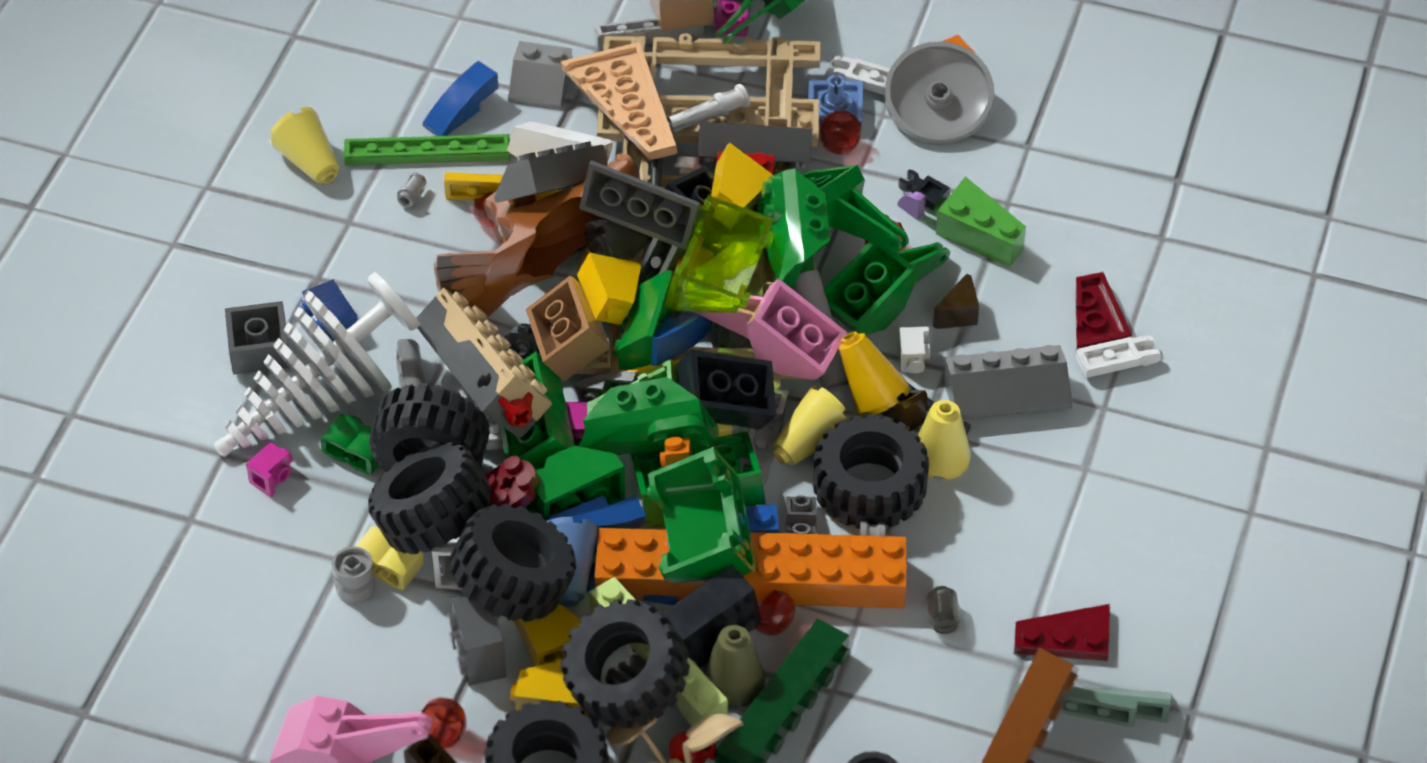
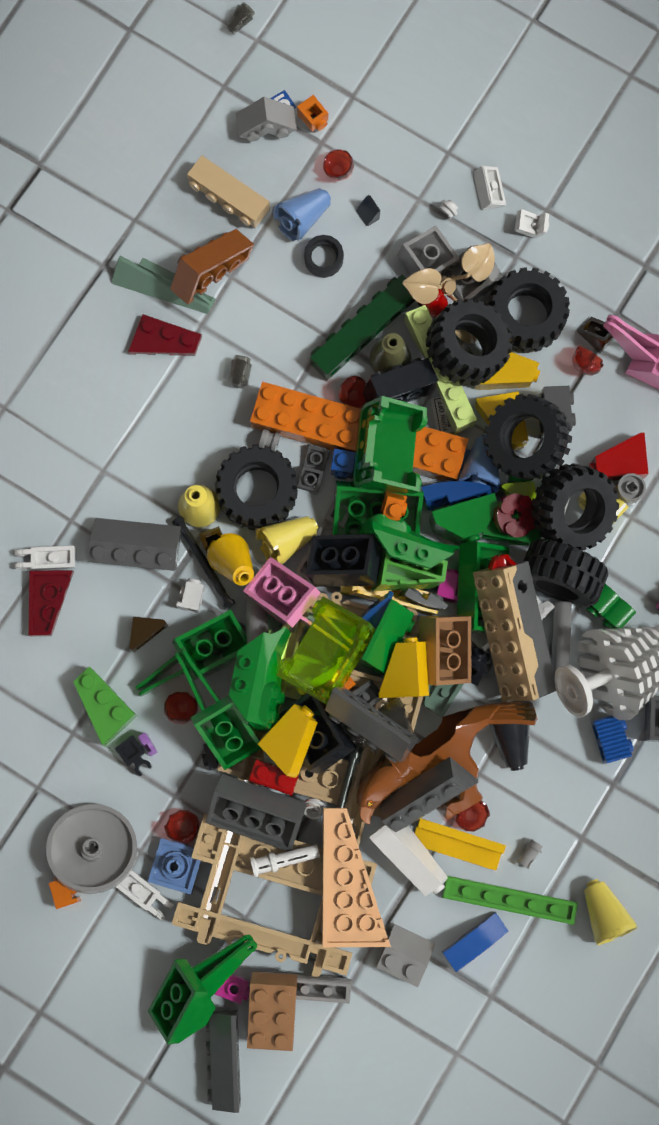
camera: 170 degrees left, 30 degrees up
none -> red slope [589,432,649,481]

